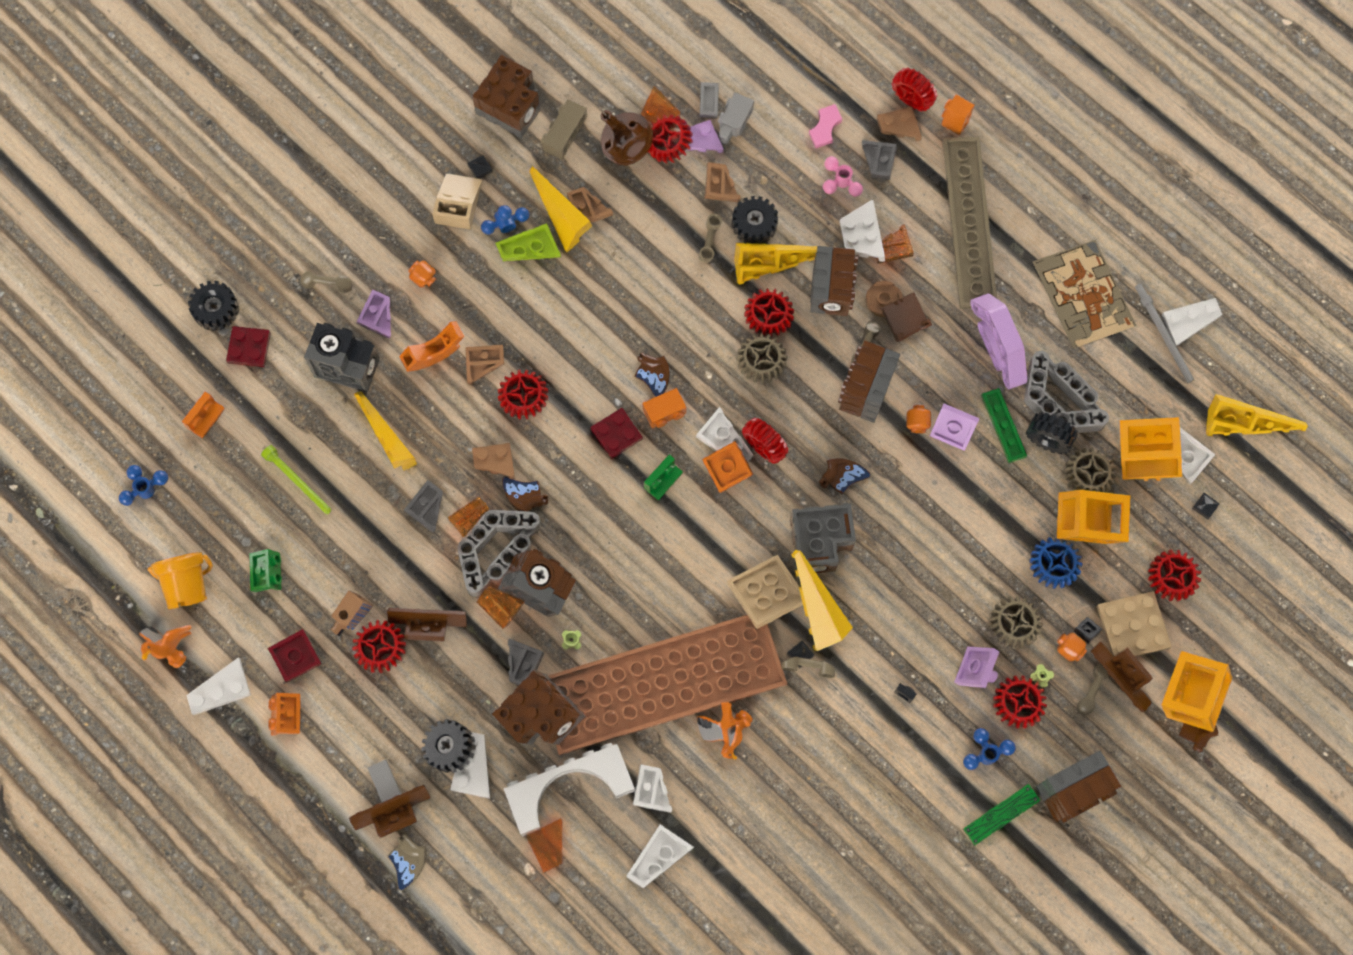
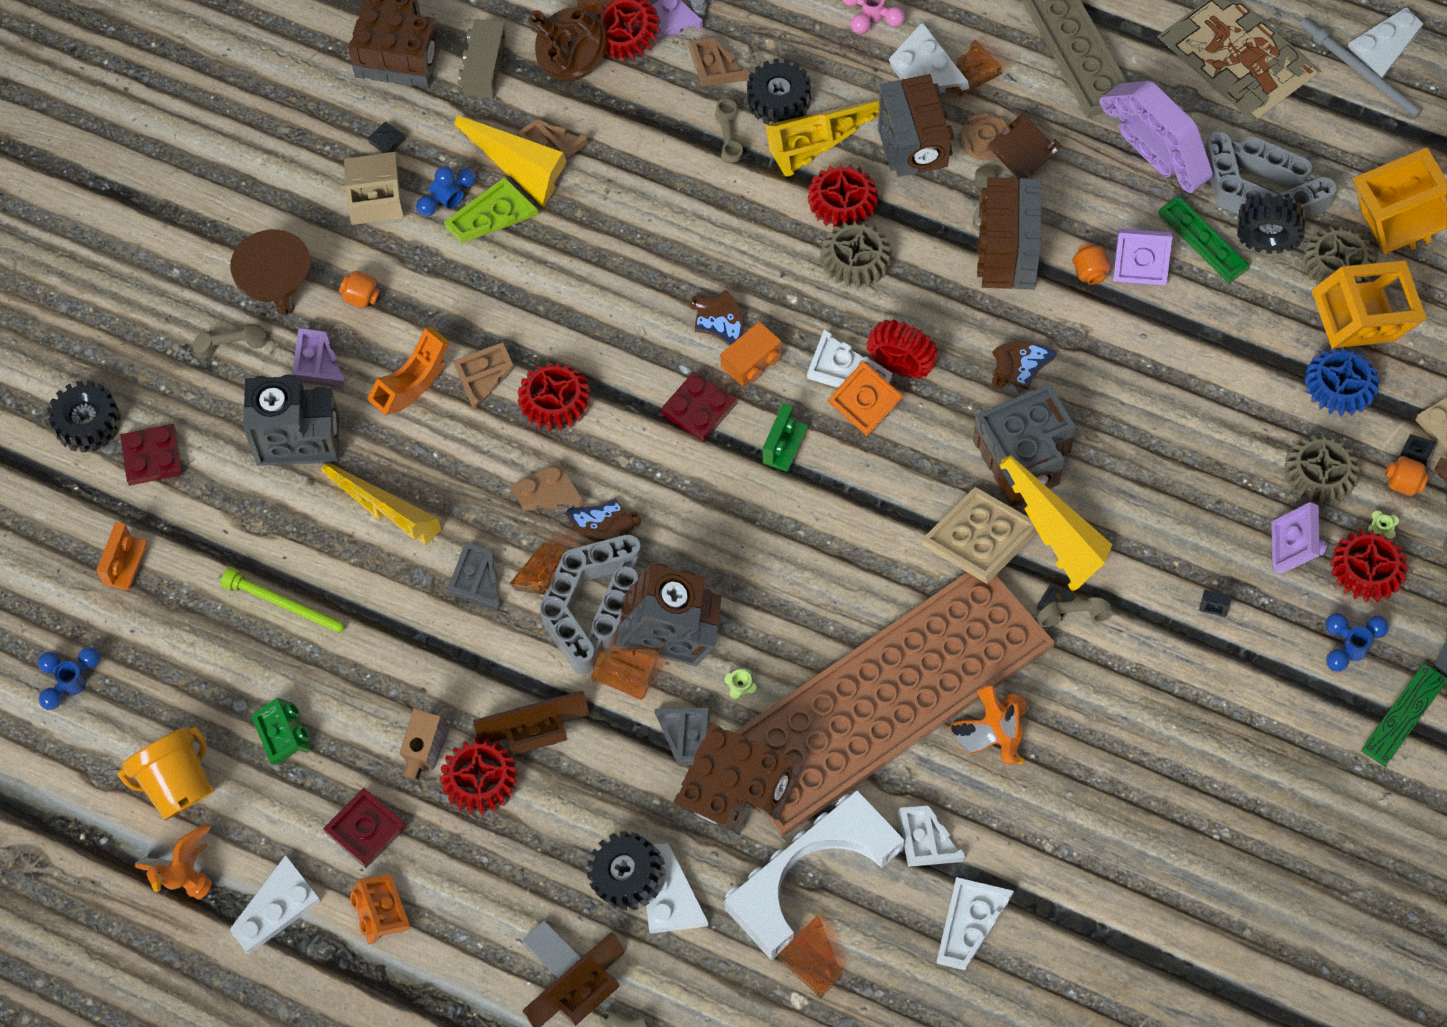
camera: 15 degrees left, 10 degrees down
none -> reddish brown piece [230,229,311,316]

